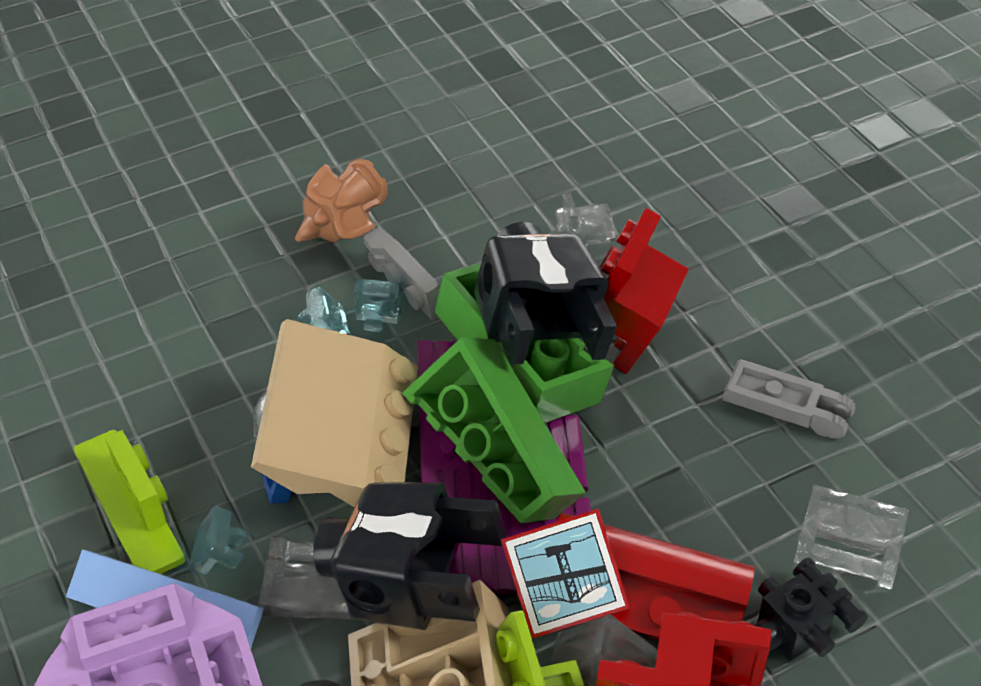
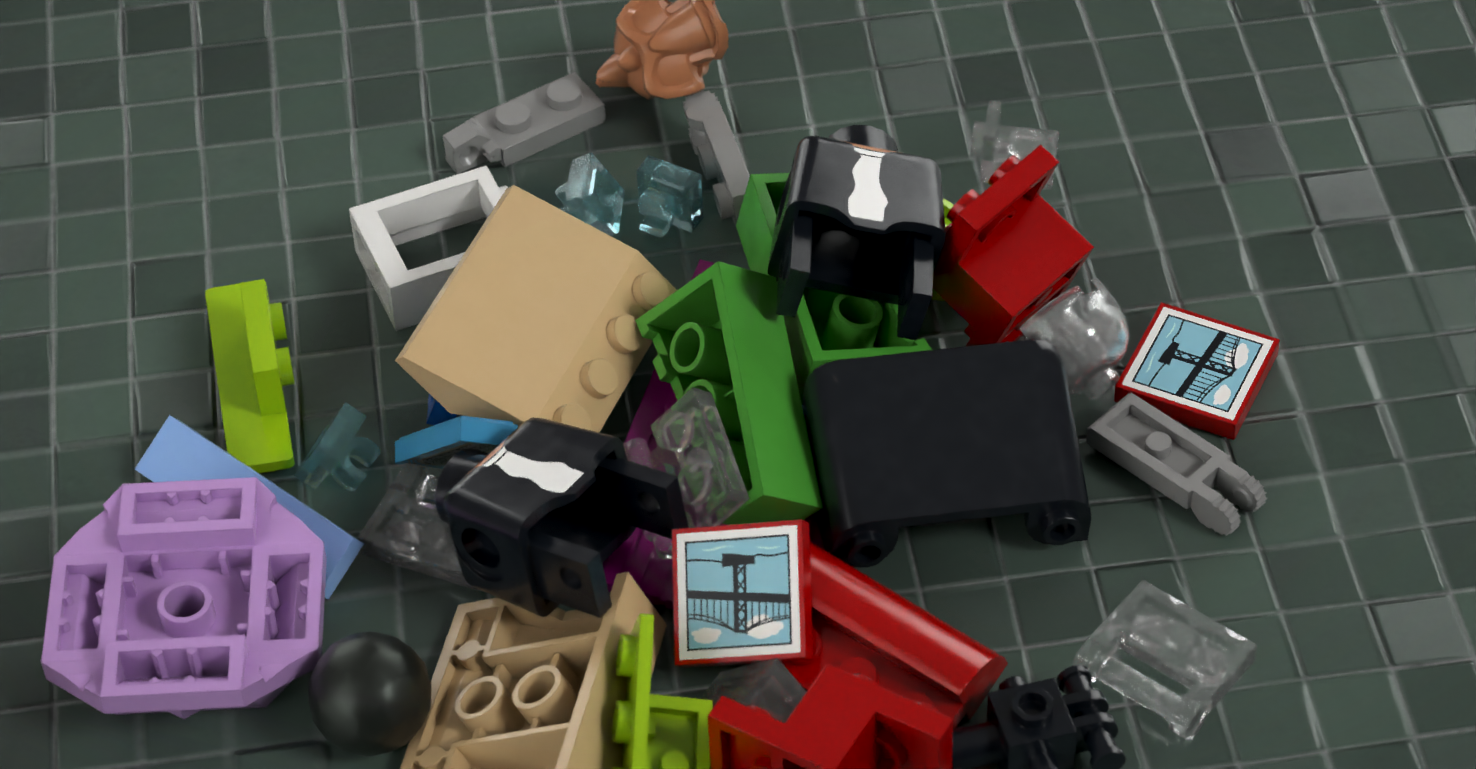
camera: 20 degrees right, 0 degrees up
none -> white window [349,165,508,331]
none -> dark azure tile [395,416,518,469]
none -> light grey hinge [443,72,606,174]
none -> clear plate [624,387,749,560]
none -> black windscreen [802,339,1091,568]
none -> clear cylinder [1007,278,1130,400]
none -> tile [1114,302,1280,440]

